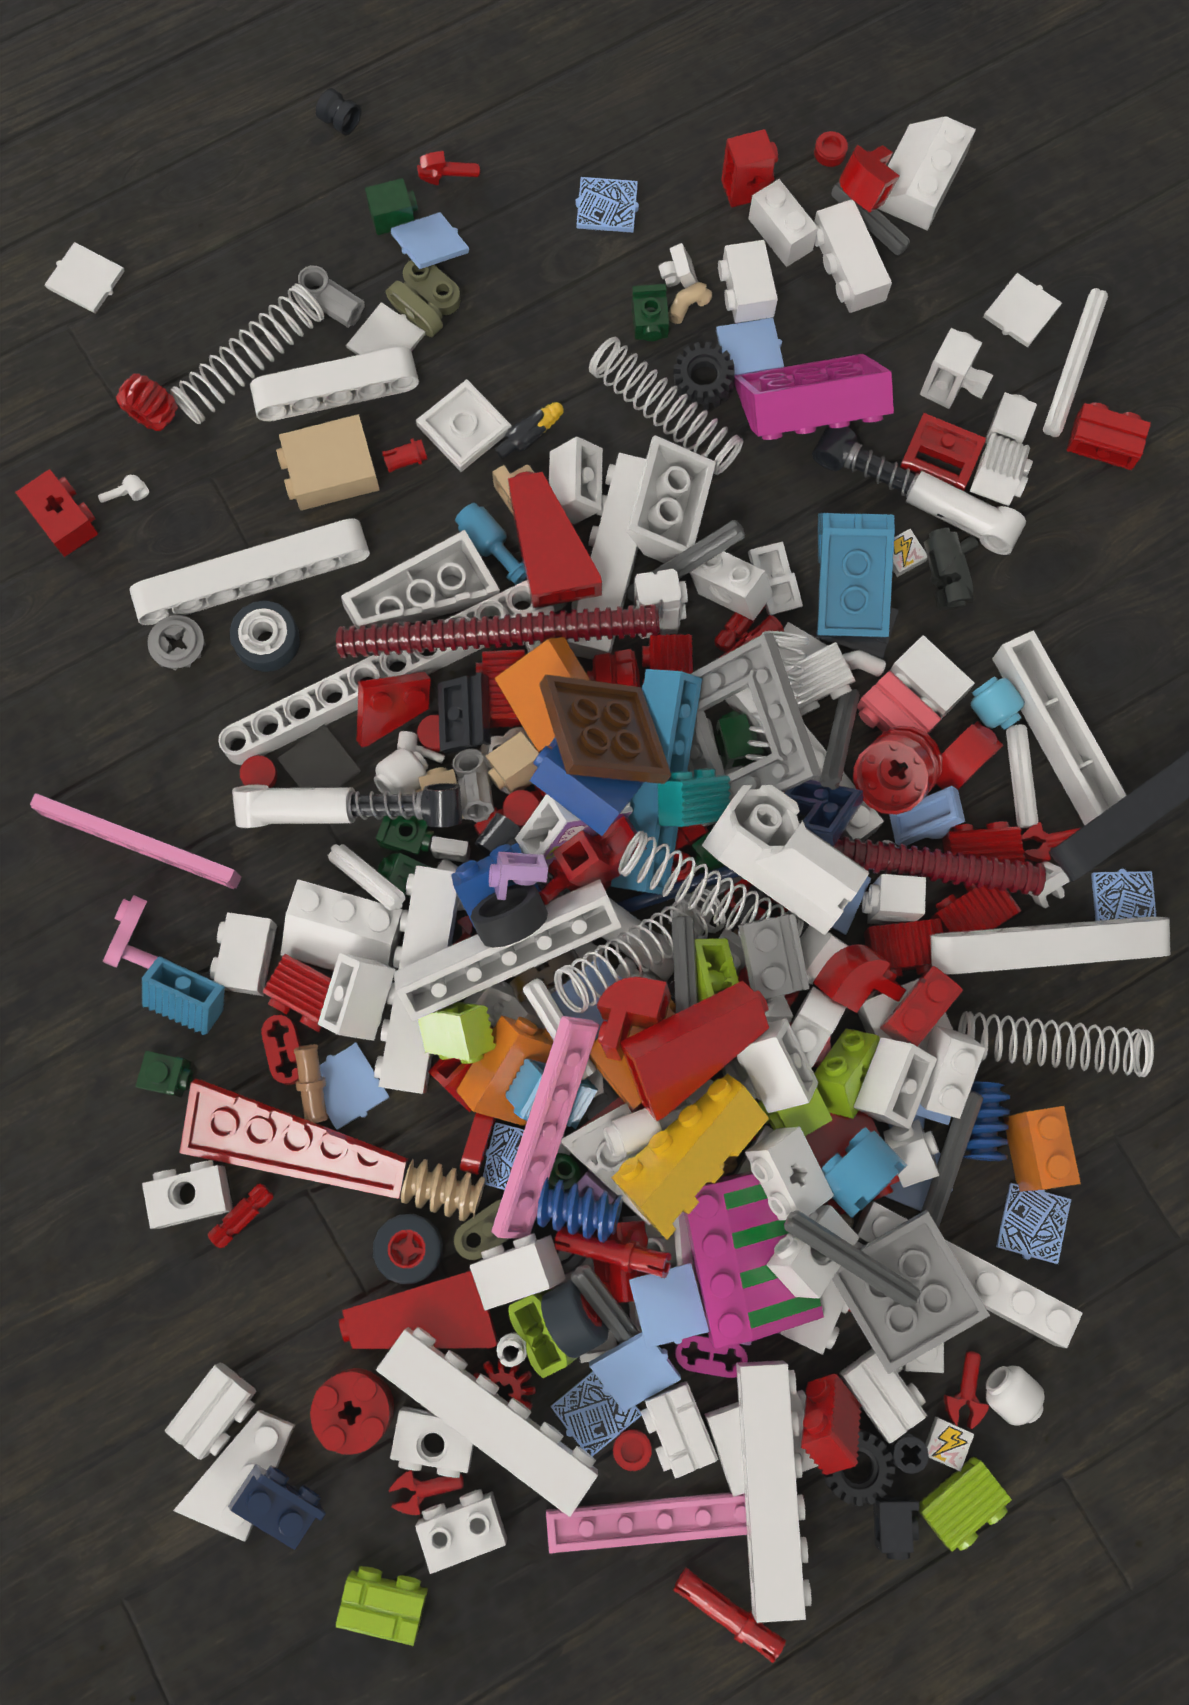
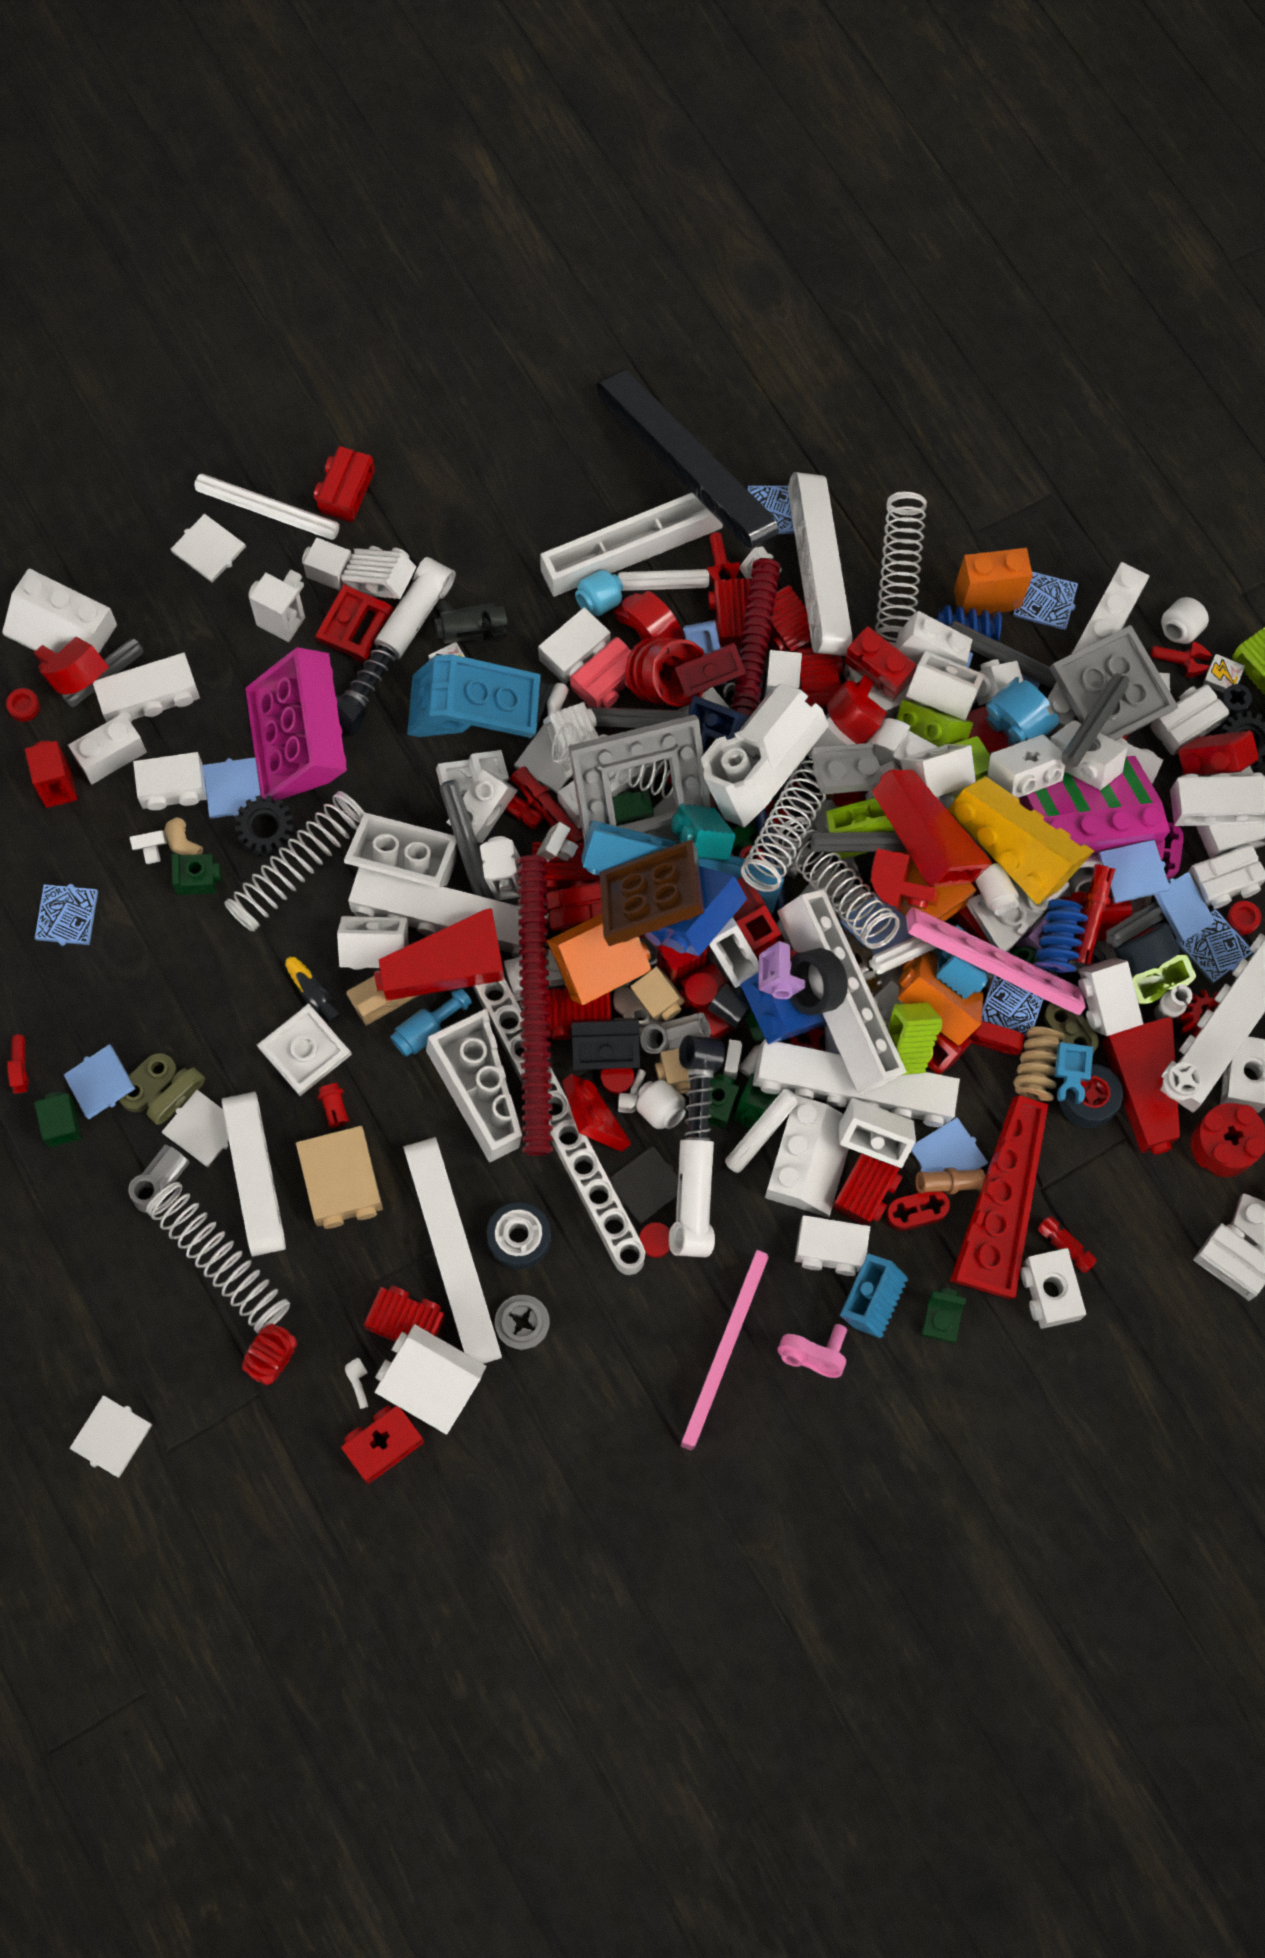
camera: 90 degrees left, 5 degrees down
none -> red brick [364,1285,445,1342]
none -> white brick [374,1324,486,1435]
none -> white tile [536,822,578,862]
none -> dark red plate [674,642,746,698]
none -> dark azure plate [1054,1042,1094,1104]
none -> white wheel [1163,1062,1202,1101]

